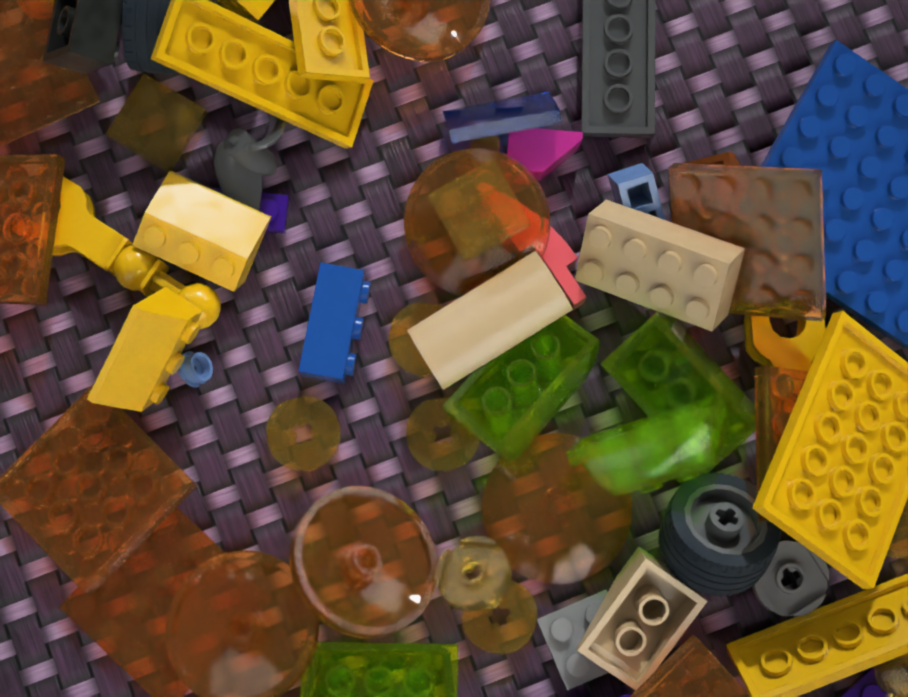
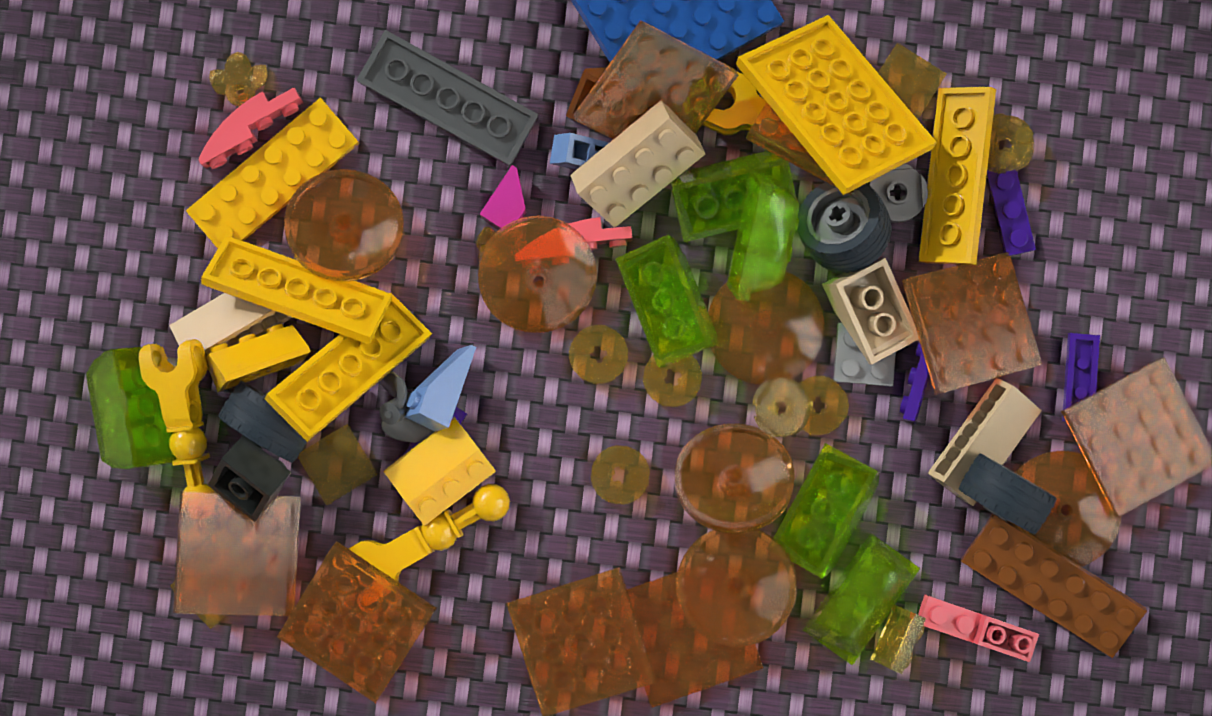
camera: 65 degrees left, 5 degrees up
yellow slope [87,287,203,412] -> none
medium blue plate [178,351,213,387] -> none
blue brick [298,262,371,384] -> none
tan brick [407,251,573,390] -> none
clear yellow plate [428,158,531,262] -> none
clear blue tile [443,91,562,143] -> none
none -> medium blue slope [405,345,476,431]

